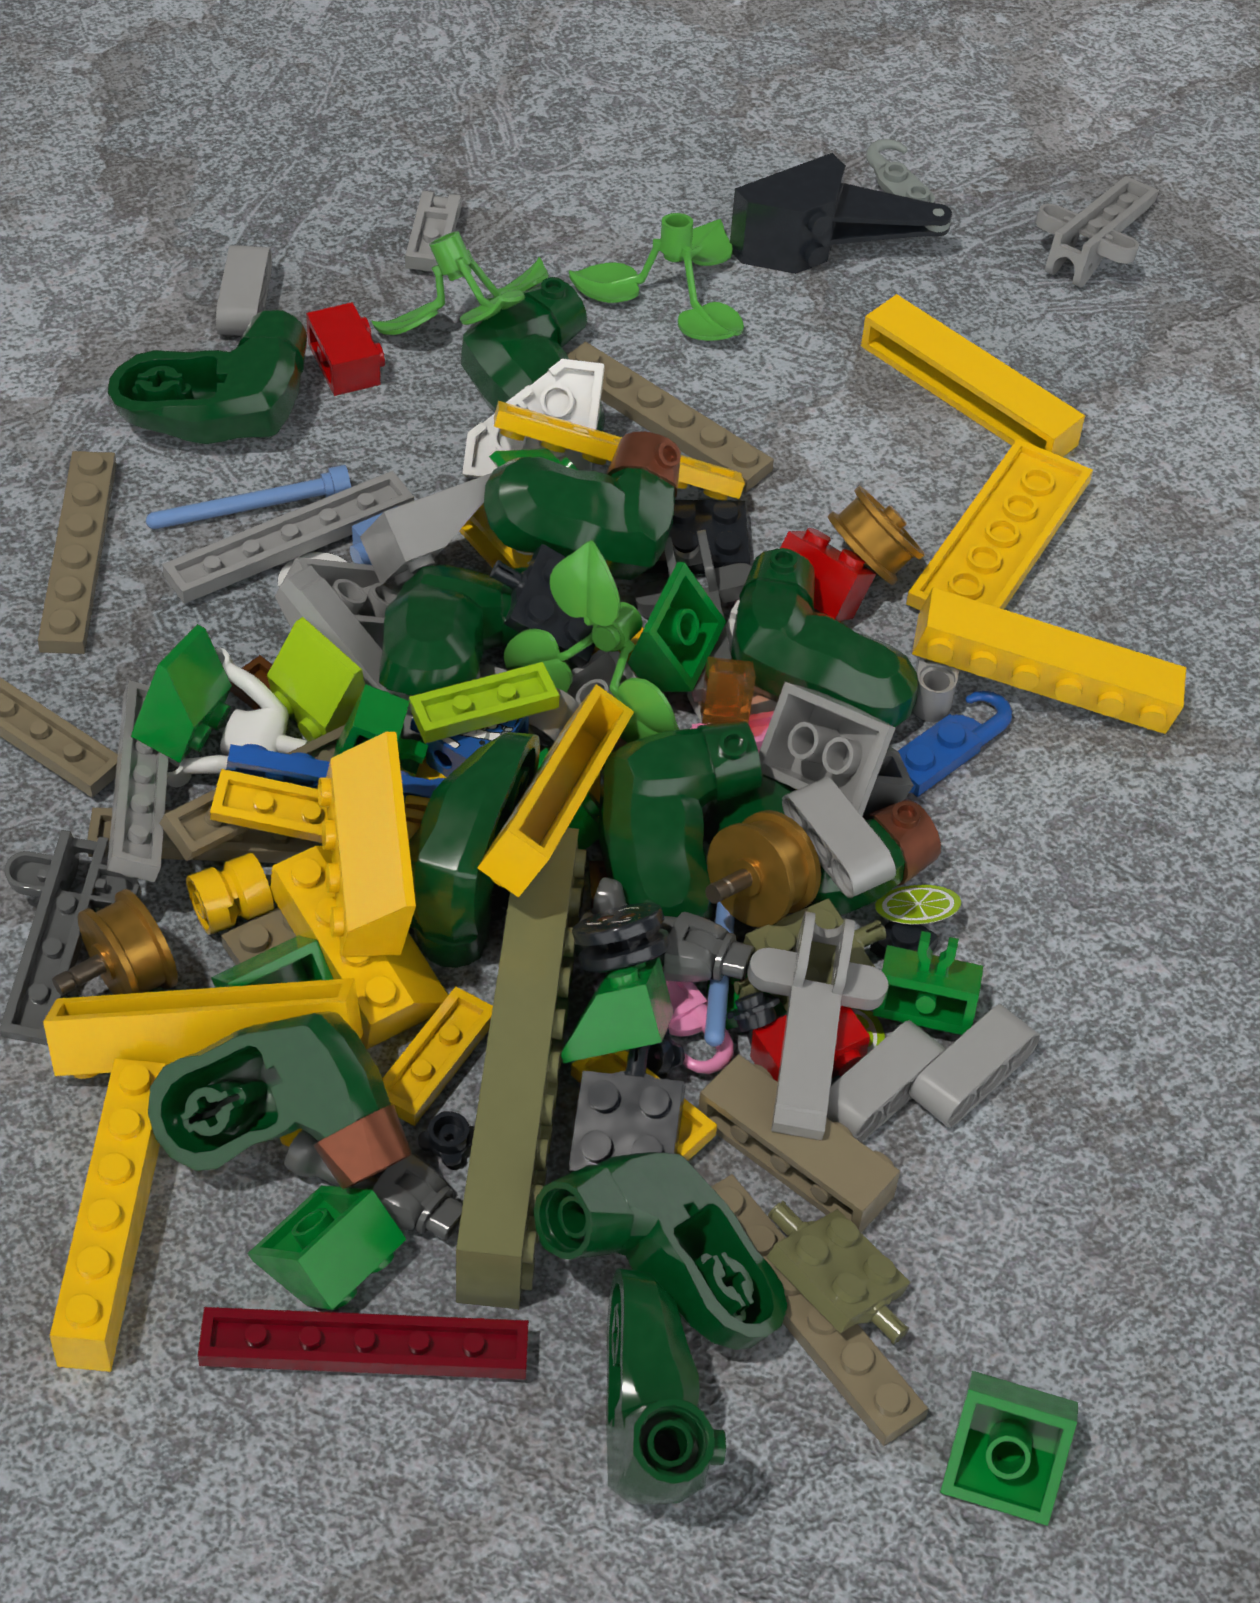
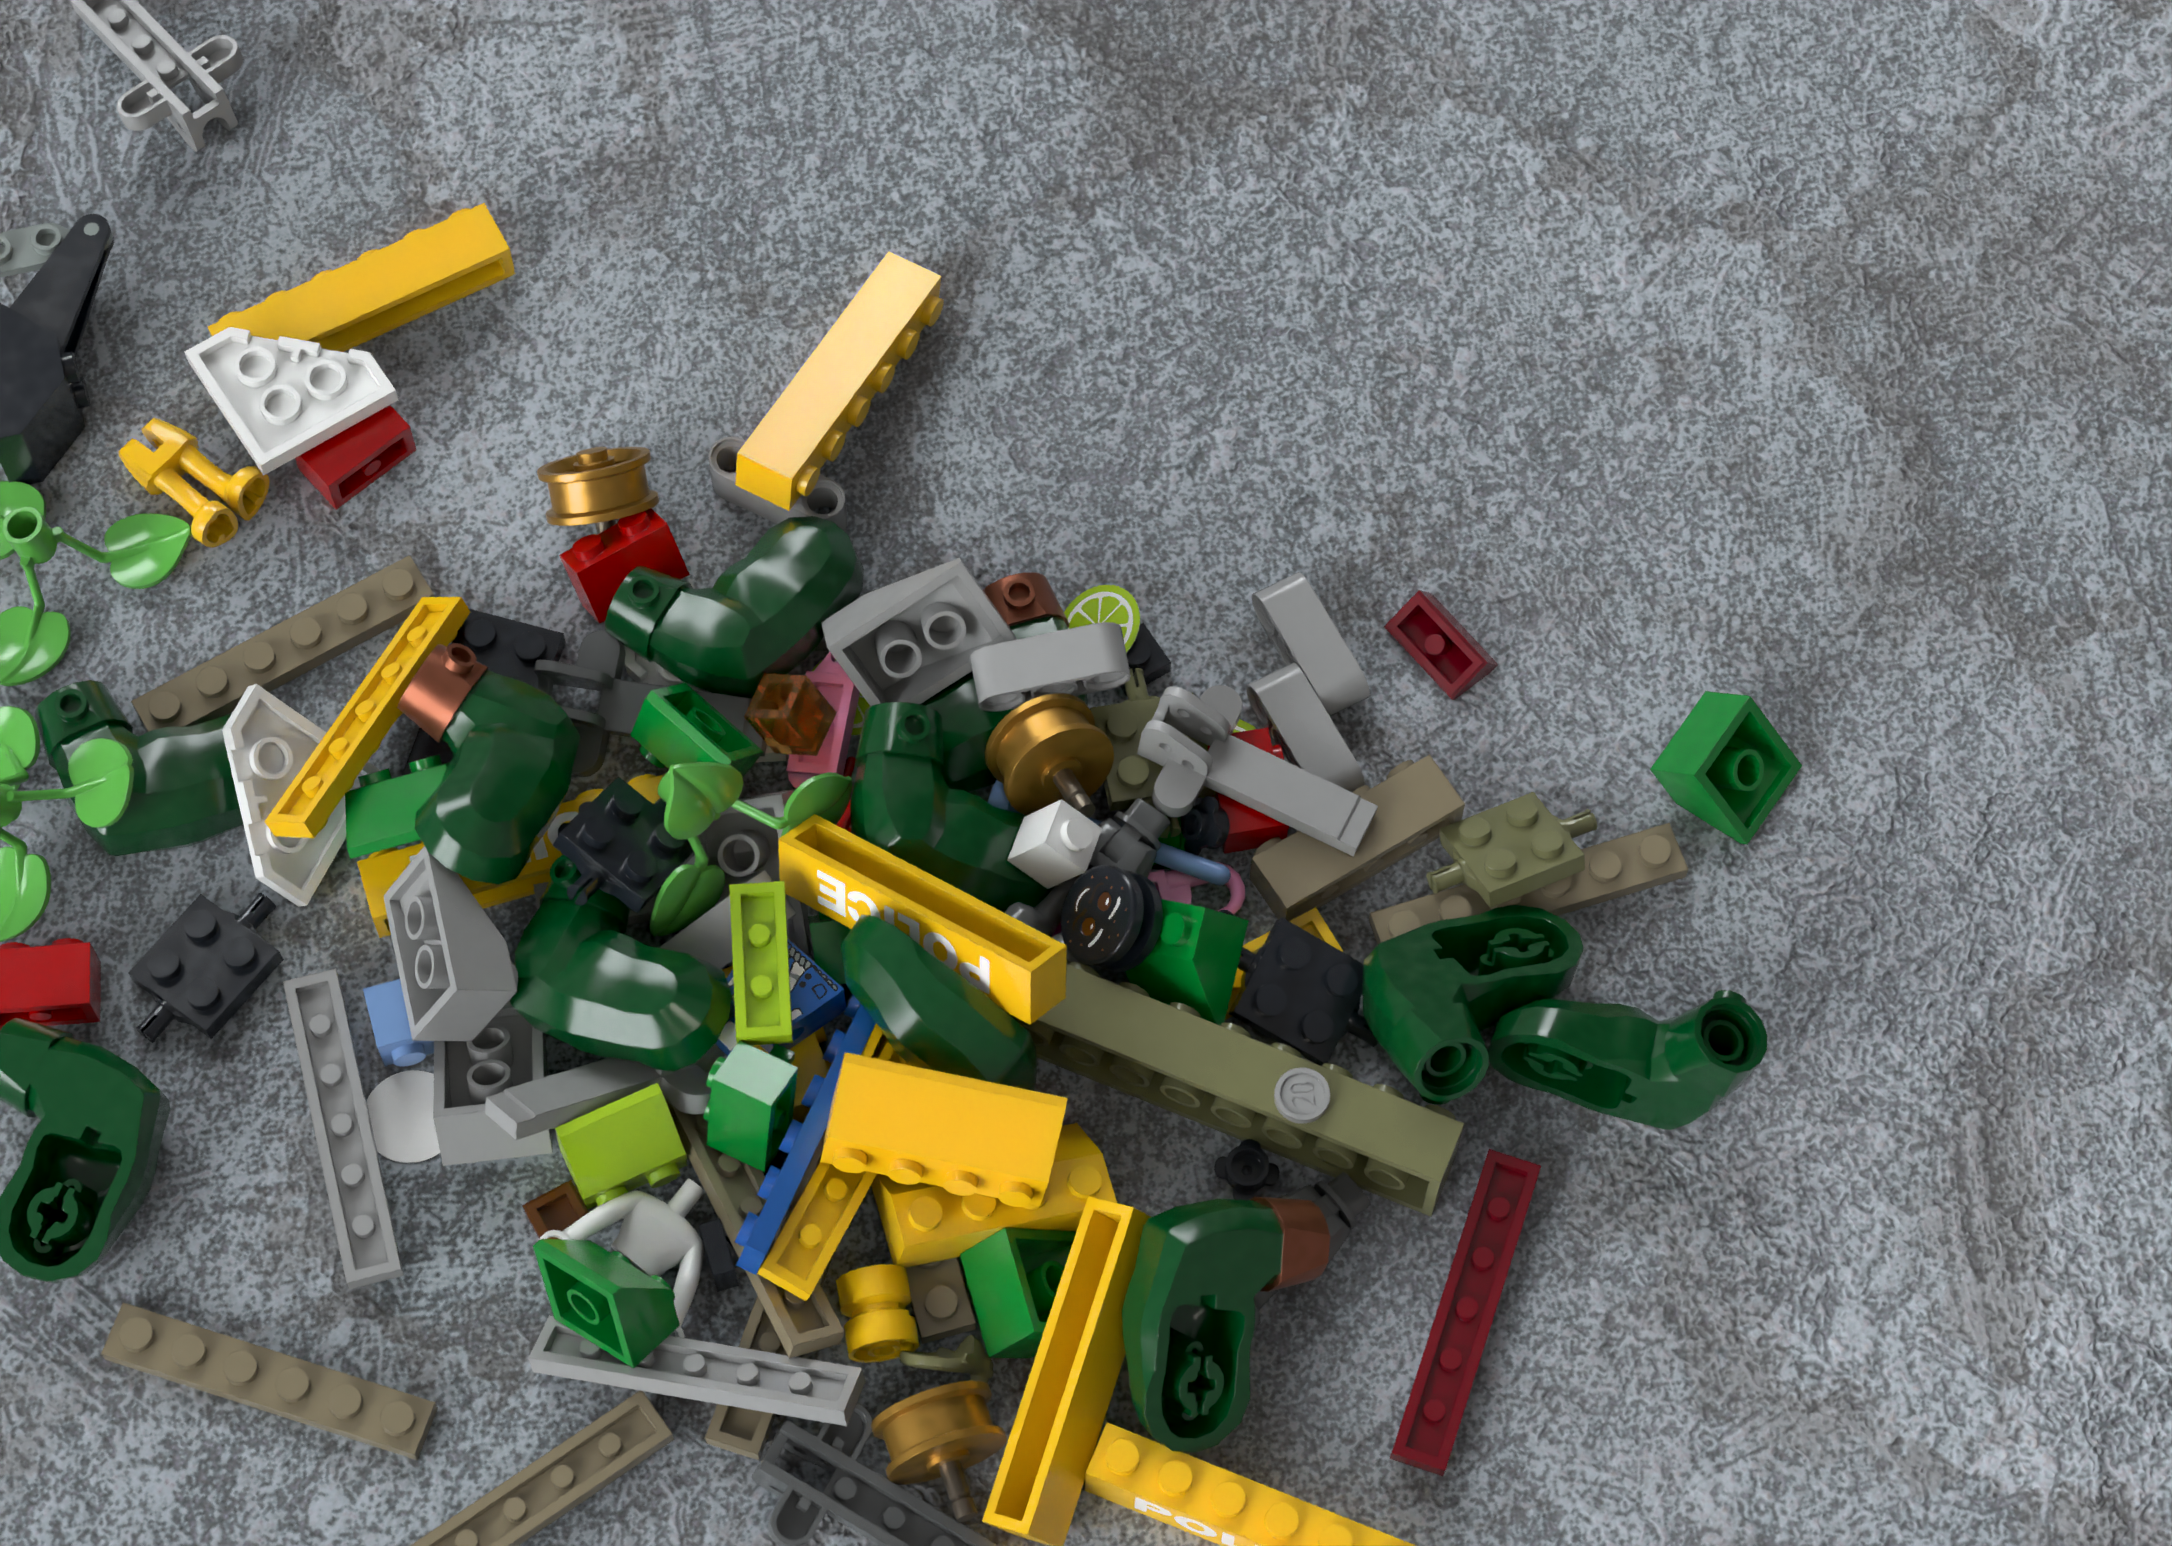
camera: 70 degrees left, 15 degrees up
medium blue piece [146,465,351,529] -> none
green slope [247,1185,407,1310] -> none
yellow plate [382,986,493,1126] -> none
green brick [872,931,984,1035] -> none
blue plate [898,690,1012,797] -> none
yellow plate [906,438,1093,611] -> none
none -> yellow piece [118,417,270,548]
none -> black plate [128,893,284,1043]
none -> white plate [184,327,398,475]
none -> red brick [295,405,417,510]
none -> olive piece [899,1334,994,1383]
none -> white brick [1007,799,1102,889]
none -> light grey piece [1274,1067,1330,1124]
none -> dark red slope [1384,590,1498,700]

